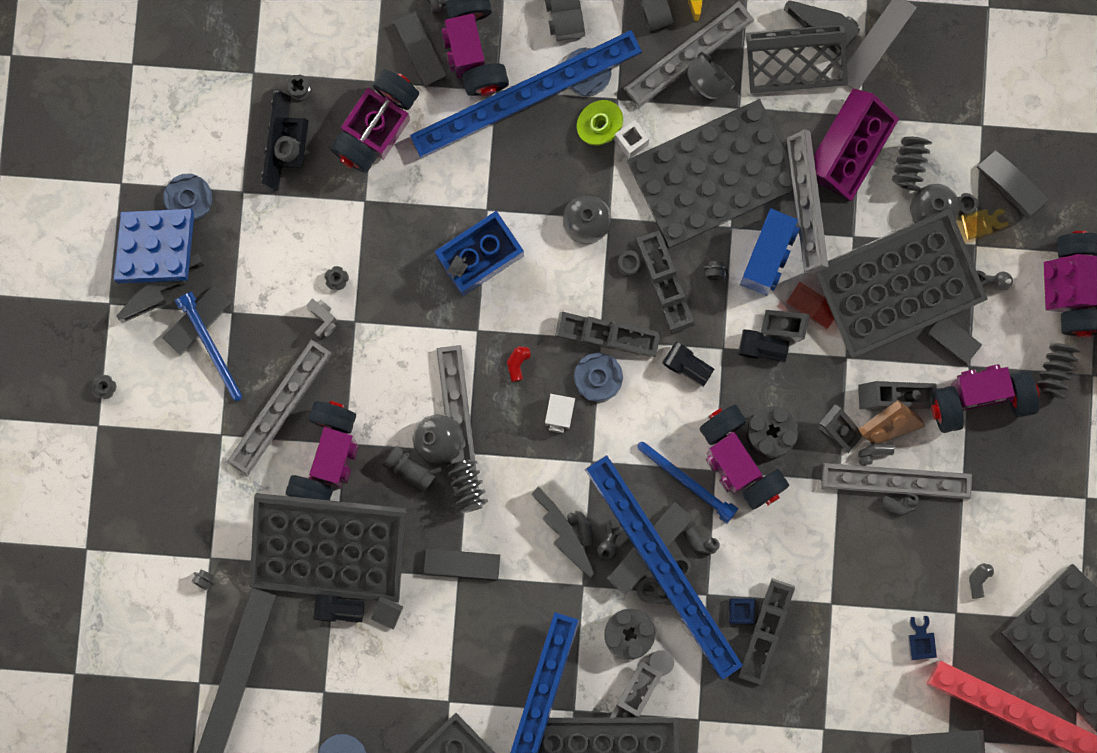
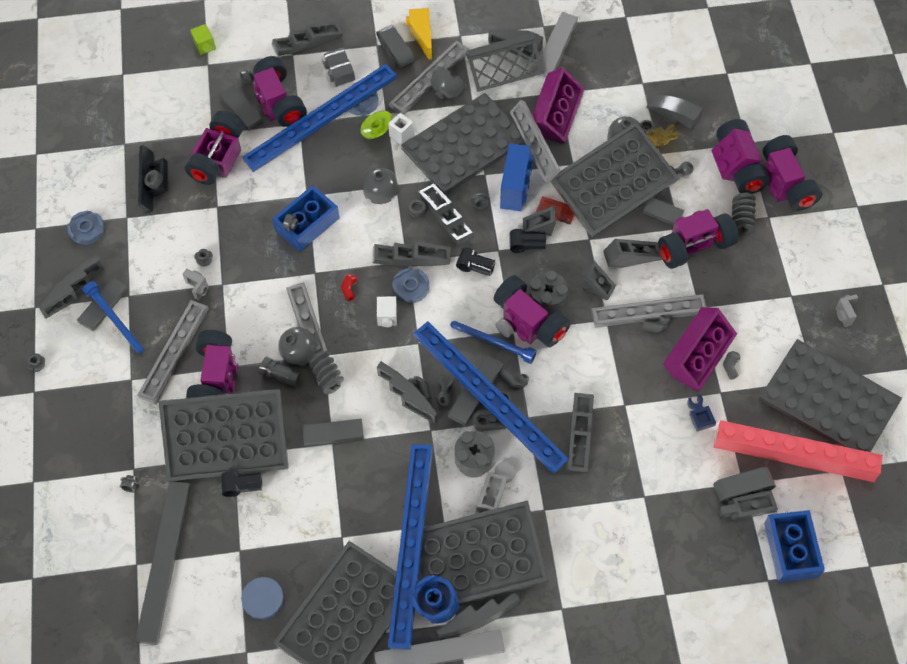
camera: 10 degrees left, 20 degrees down
plate [114,209,194,284] -> none
dark grey bush [287,75,311,101] -> none
dark grey tile [371,596,403,630] -> none
dark blue tile [729,598,755,624] -> none
dark grey arm [858,443,894,465] -> none
medium nougat wing [859,400,925,444] -> none
dark grey piece [891,136,932,191] -> none
none -> light grey tile [495,319,514,338]
none -> magenta slope [663,307,737,391]

